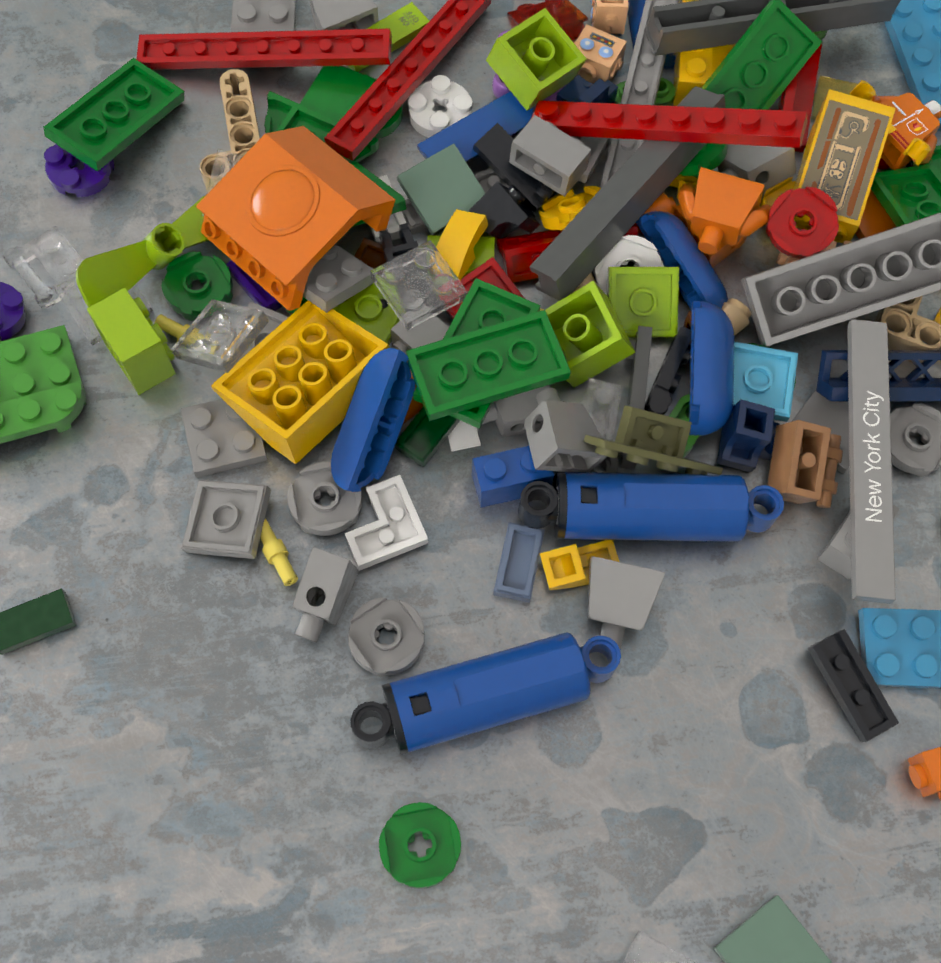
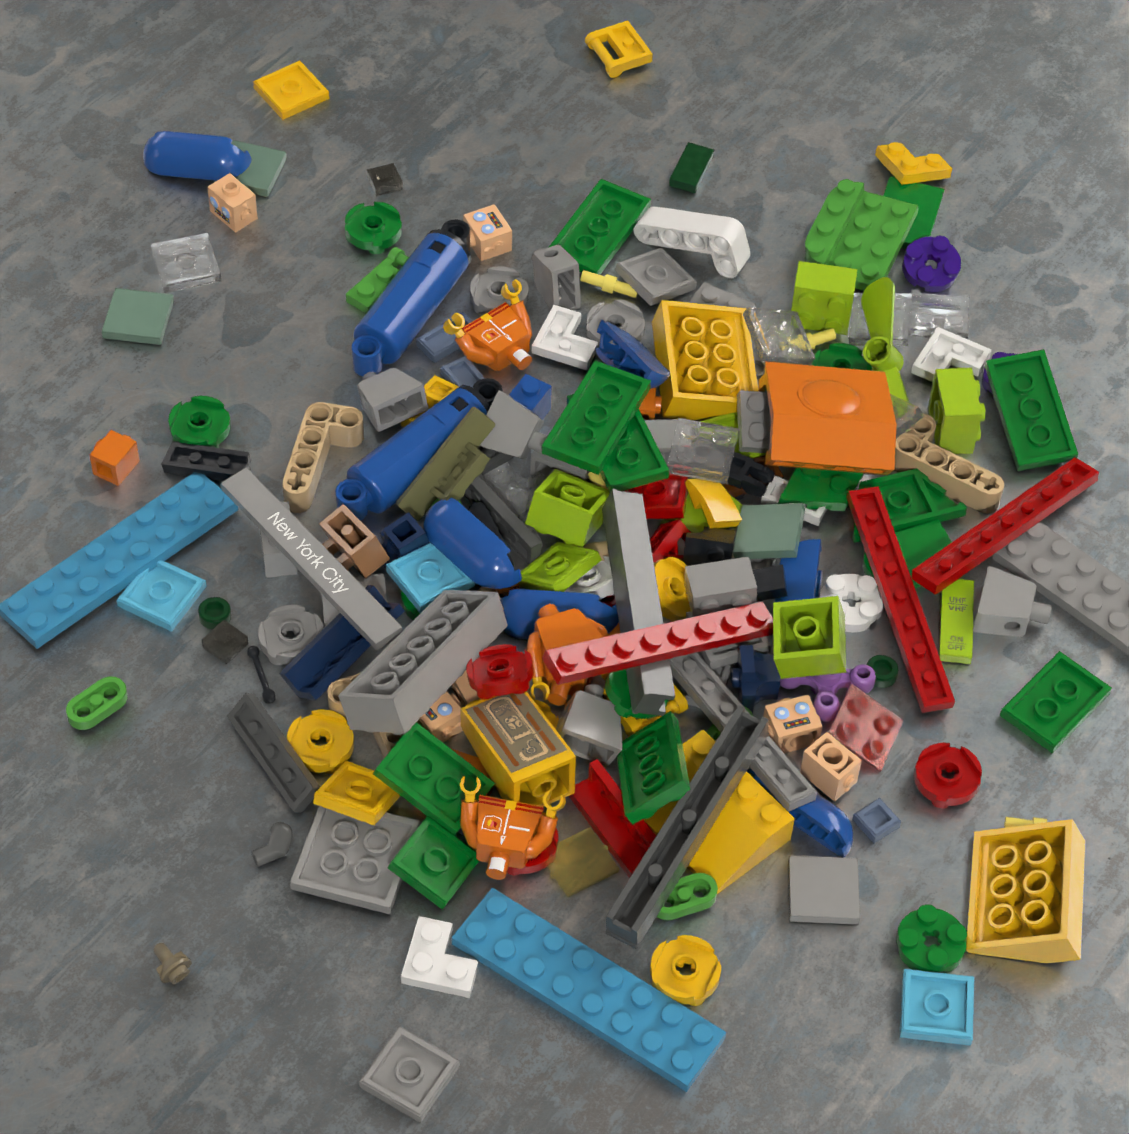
camera: 135 degrees right, 15 degrees down
none -> green plate [168,395,231,448]
none -> tan beam [282,402,364,513]
none -> bright green plate [346,247,409,314]
none -> clear smoke plate [367,163,403,197]
none -> sand blue tile [416,312,472,363]
none -> orange torso [443,279,532,371]
none -> light nougat head [463,204,512,261]
none -> green plate [548,179,651,275]
none -> white beam [633,207,750,278]
none -> dark green tile [866,655,899,688]
none -> white plate [911,327,992,382]
none -> lime brick [927,368,985,454]

